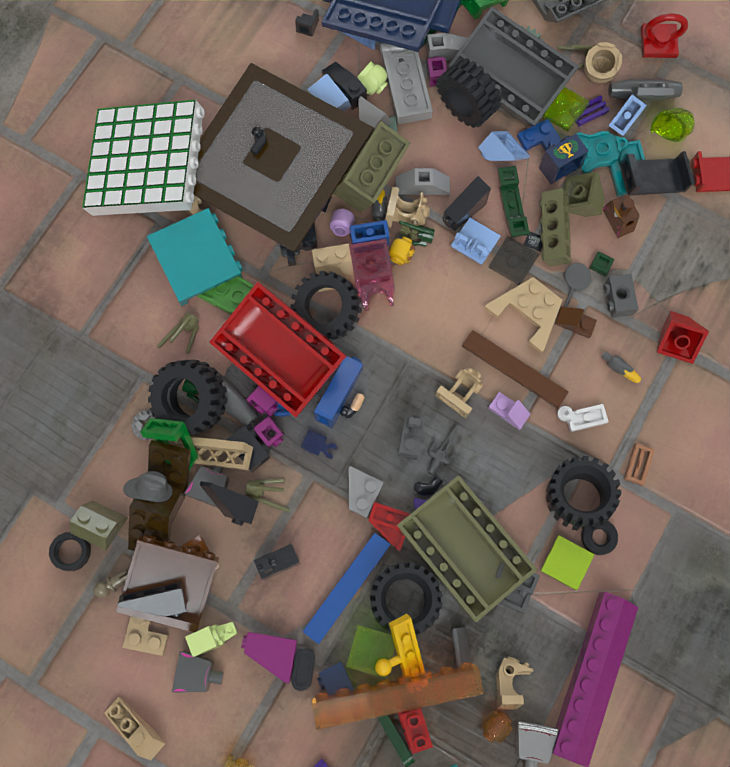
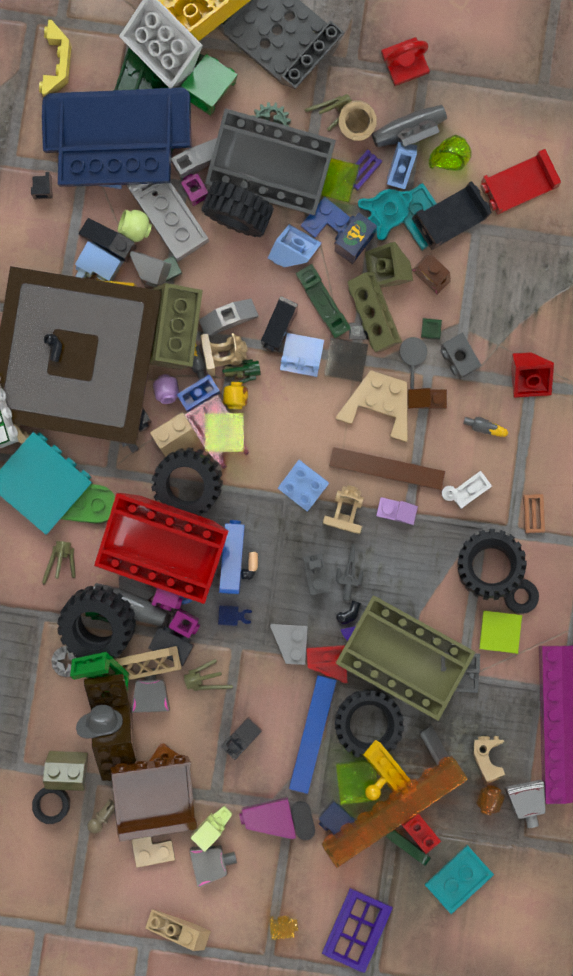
camera: 20 degrees left, 10 degrees up
slope [118,581,187,617] -> none
black slope [200,481,259,526] -> none
none -> clear neon green plate [205,413,244,452]
none -> light blue hinge [278,460,329,512]

